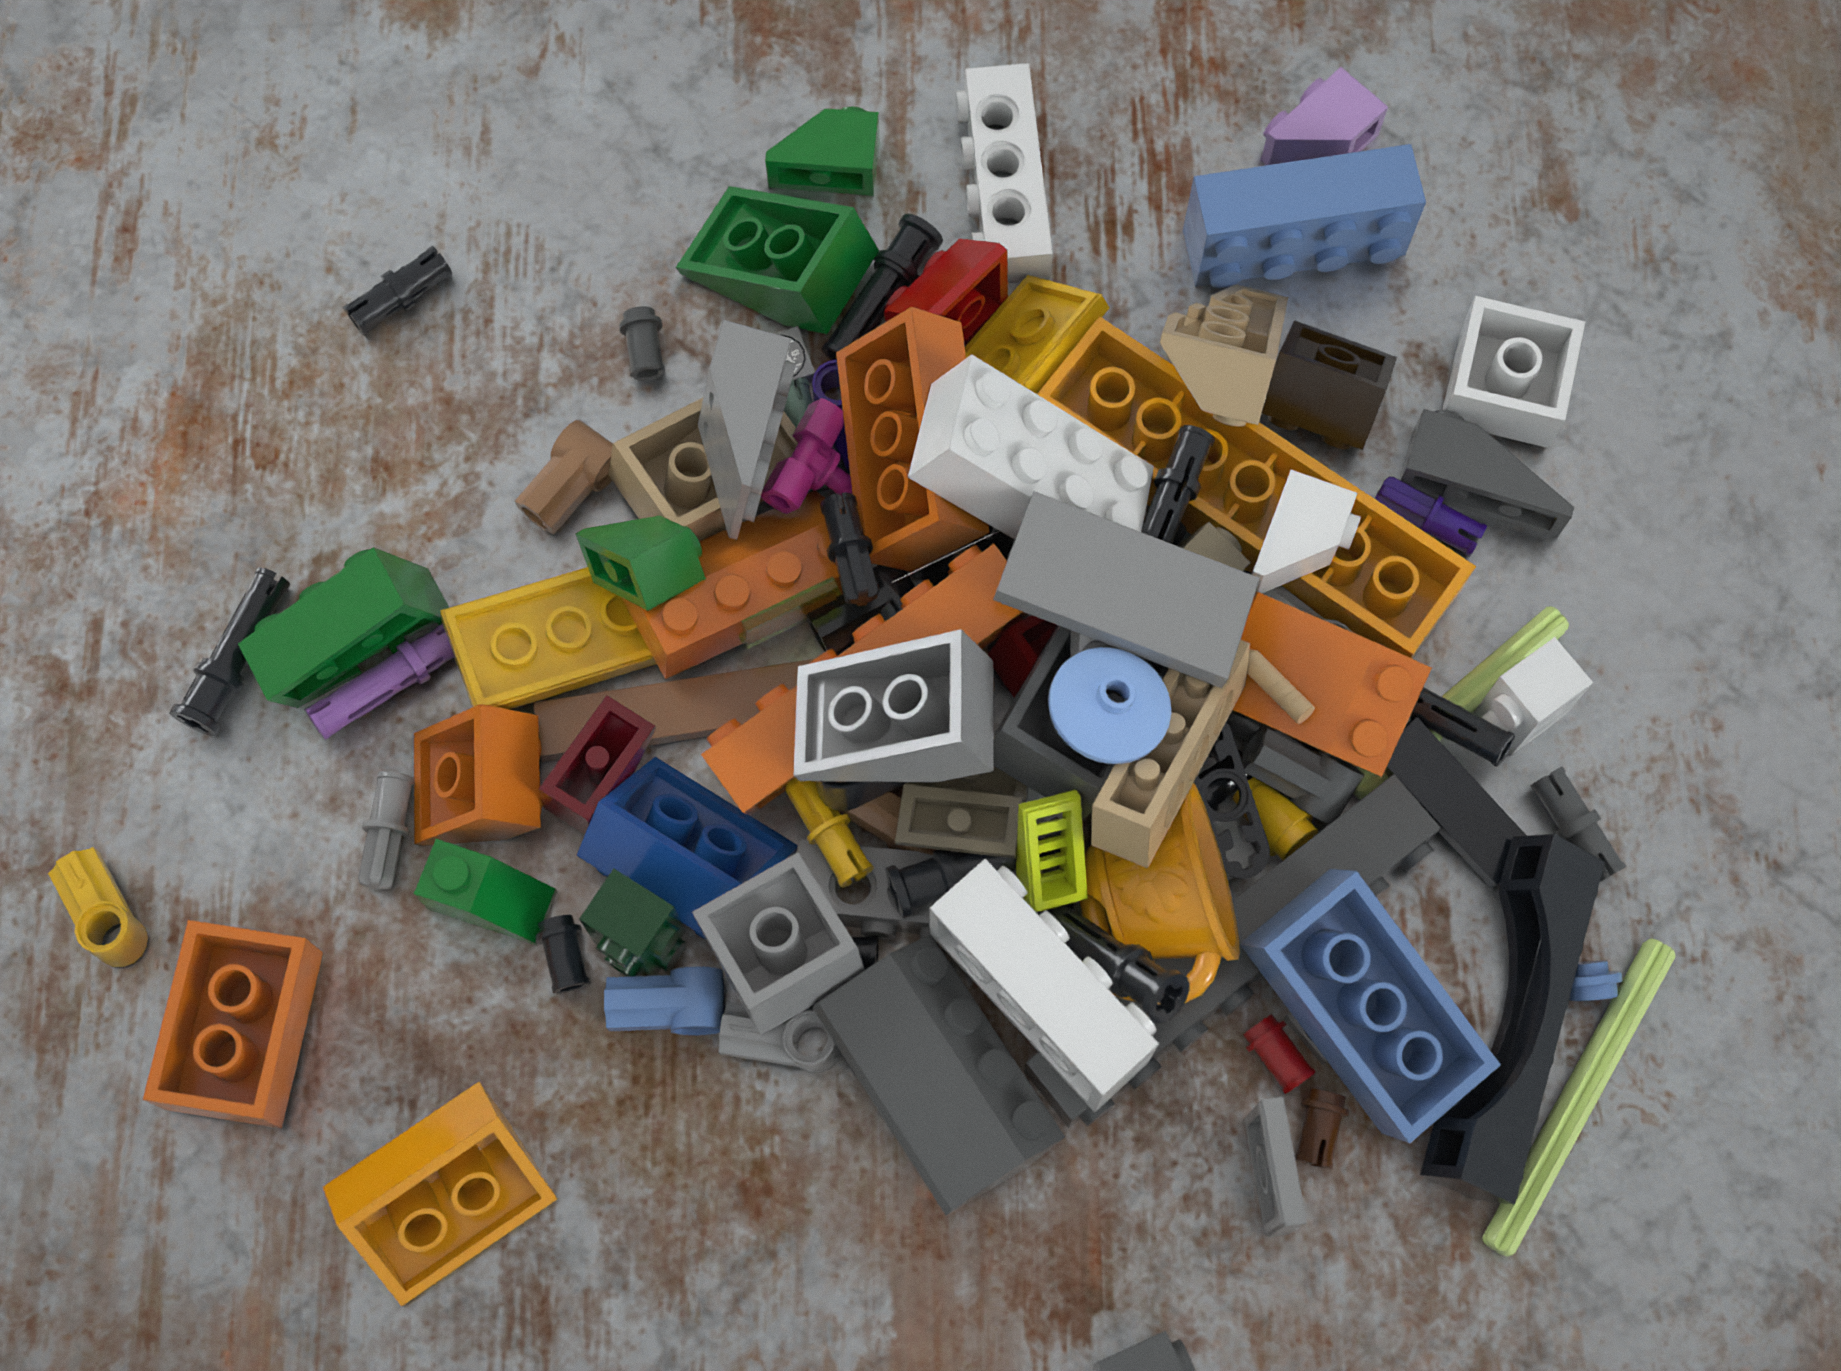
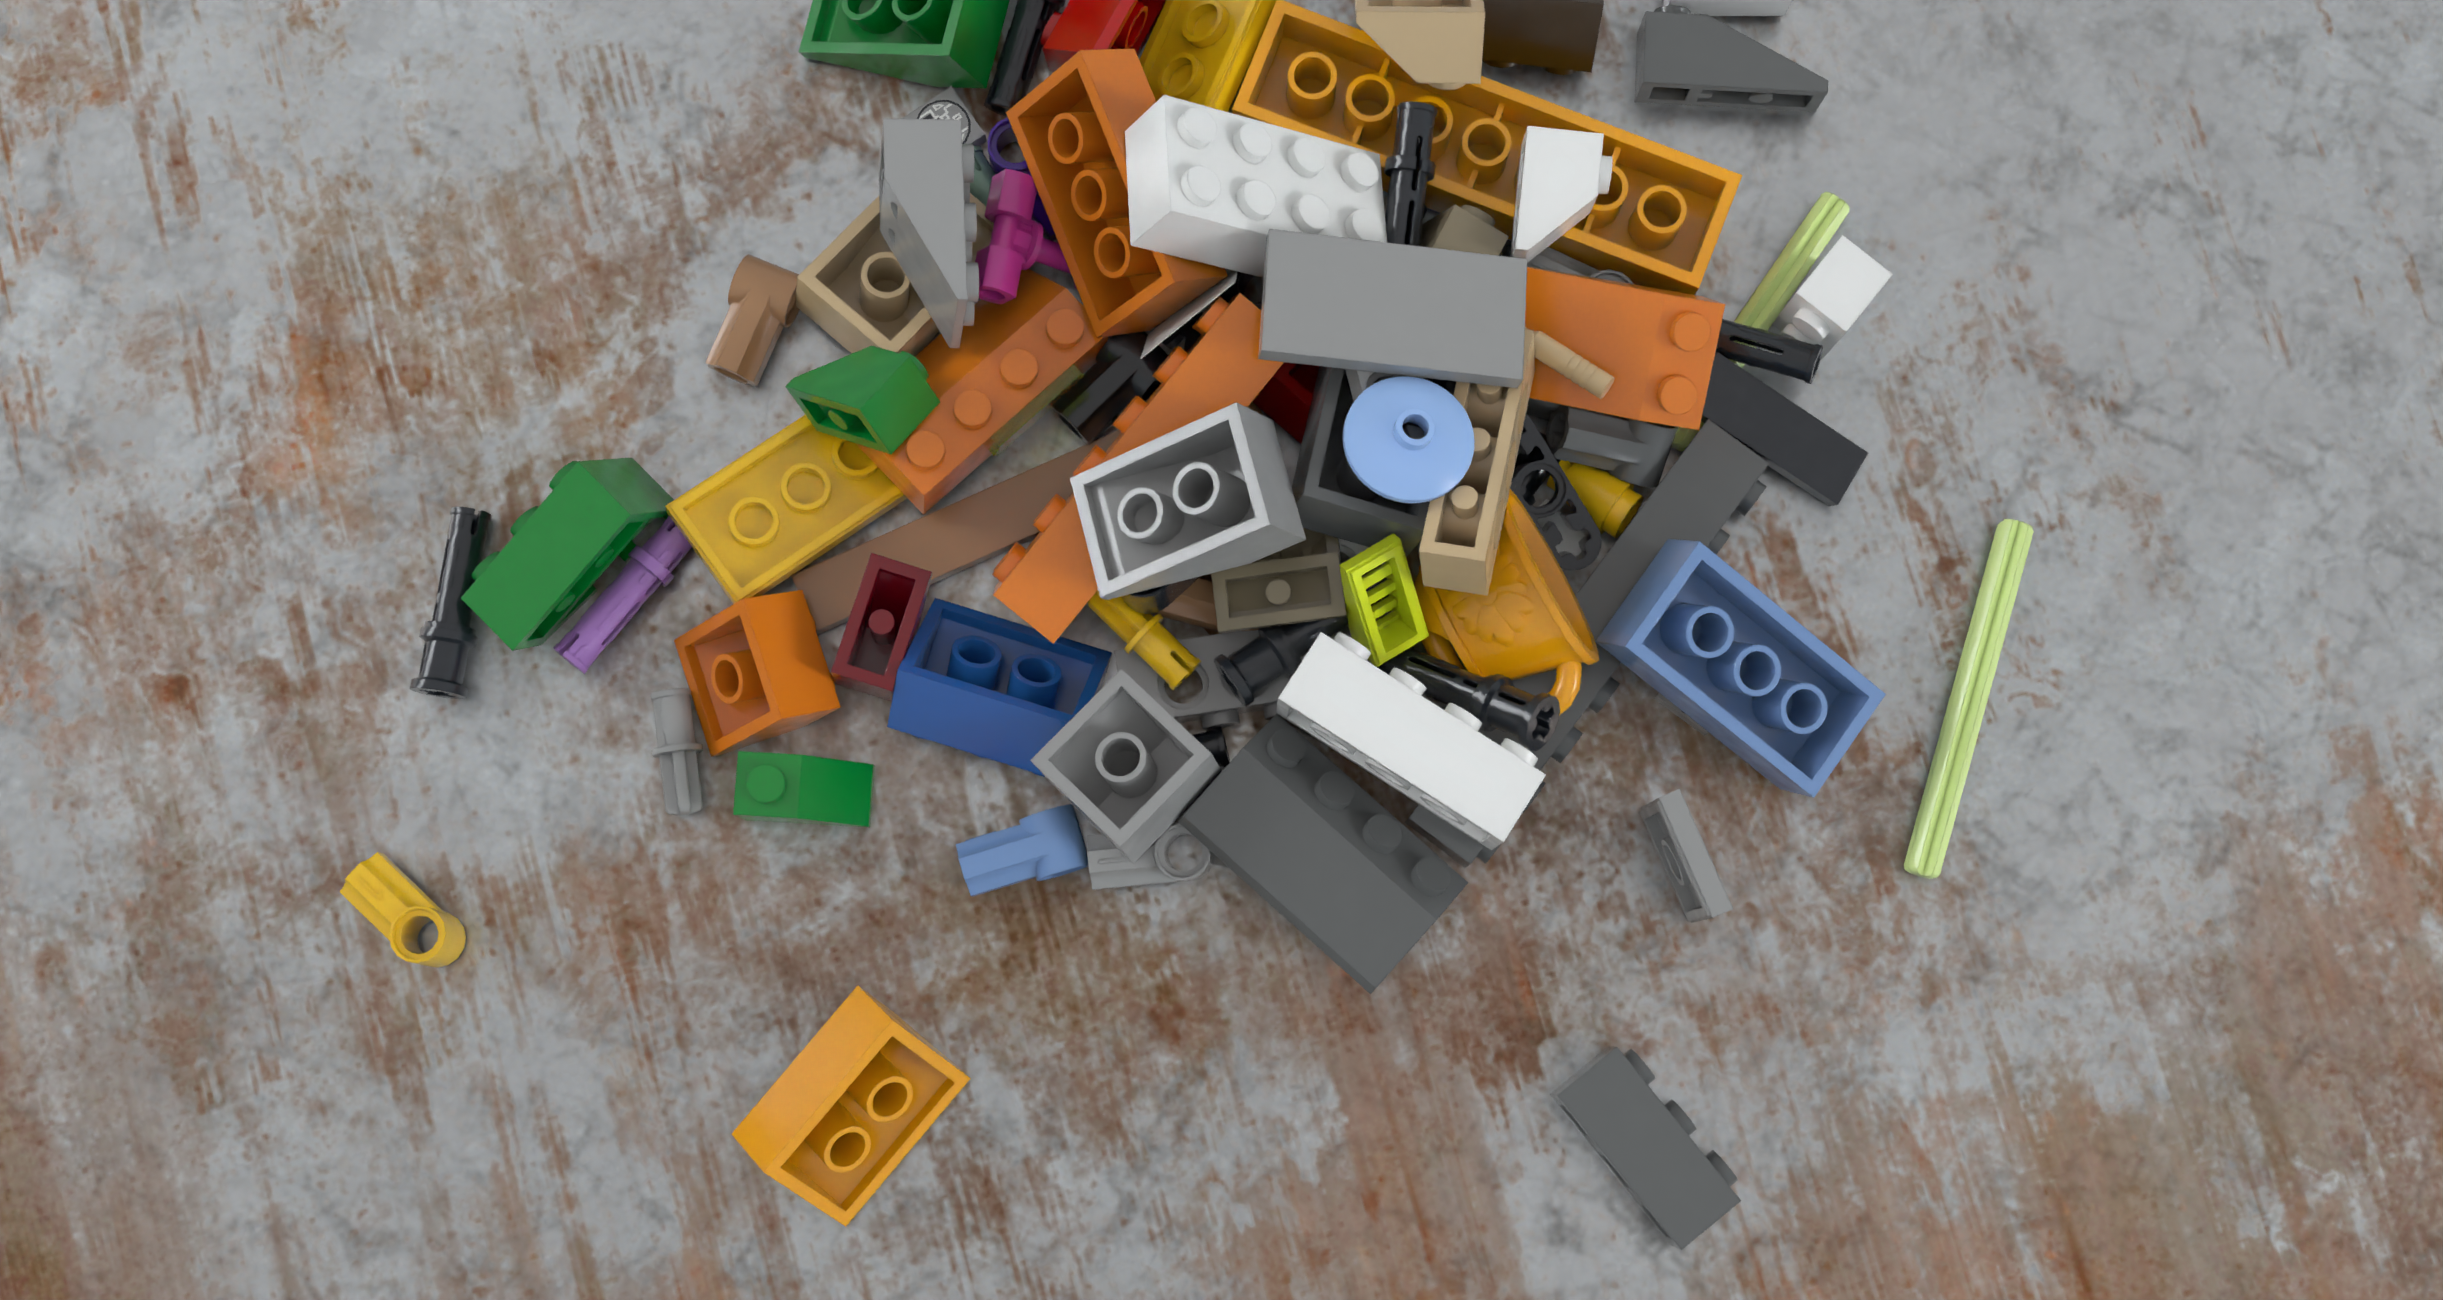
camera: 15 degrees left, 10 degrees up
orange brick [143,920,323,1129] -> none
black pin [343,245,453,336] -> none
black pin [535,915,590,994] -> none
dark green brick [579,868,686,977] -> none
dark grey pin [619,306,665,381] -> none
black axle [820,492,879,607] -> none
red pin [1243,1014,1316,1094] -> none
reddish brown pin [1294,1088,1350,1170] -> none
dark purple axle [1375,476,1487,557] -> none
black arch [1420,834,1605,1205] -> none
dark grey pin [1530,766,1627,882] -> none
medium blue plate [1569,960,1623,1001] -> none

